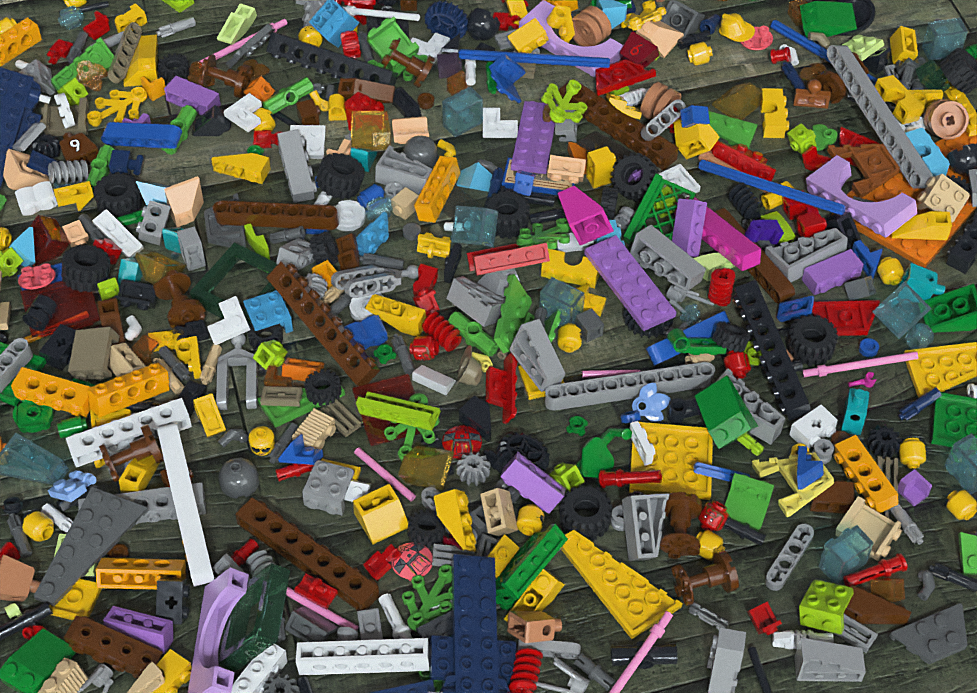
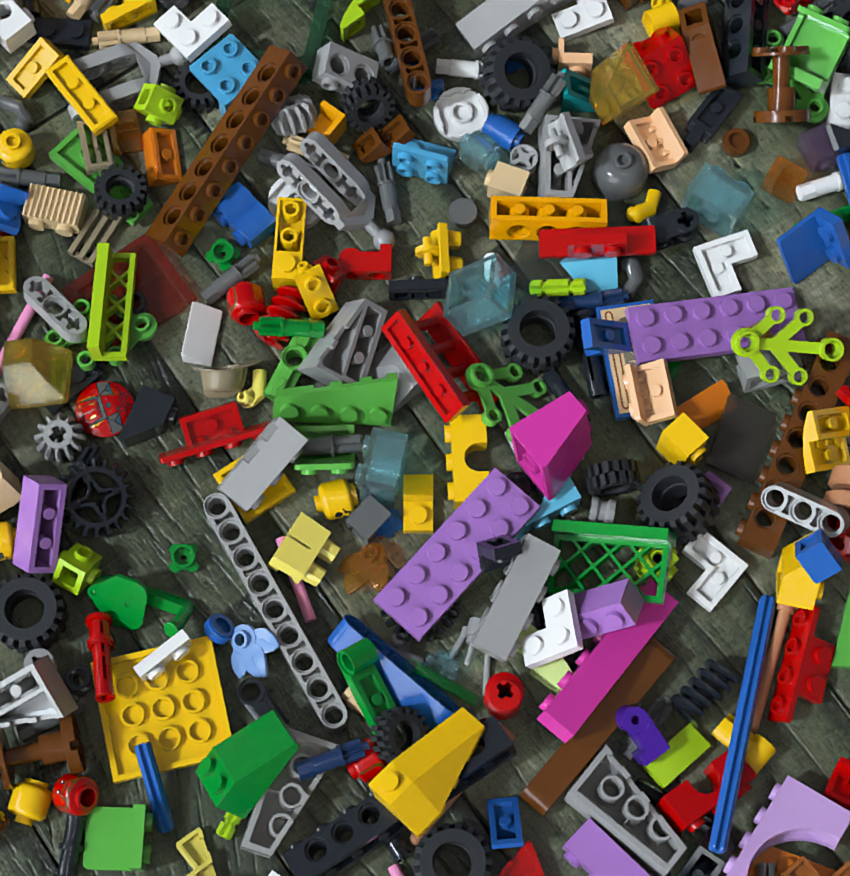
camera: 70 degrees right, 20 degrees up
none -> light grey beam [23,276,88,343]
none -> yellow tile [45,55,119,137]
none -> green piece [252,316,325,338]
none -> light yellow hips [267,512,341,586]
none -> yellow hinge [293,261,339,320]
none -> dark blue piece [295,738,370,781]
none -> clear orange plate [337,543,391,595]
none -> yellow wedge [368,707,485,838]
none -> green piece [407,659,485,709]
none -> black bracket [476,535,522,572]
none -> dark grey piece [518,71,567,135]
none -> white plate [521,589,584,669]
none -> lime axle [529,278,587,297]
none -> red bracket [539,225,656,259]
none -> light grey hips [543,112,593,172]
none -> black piece [641,207,699,251]

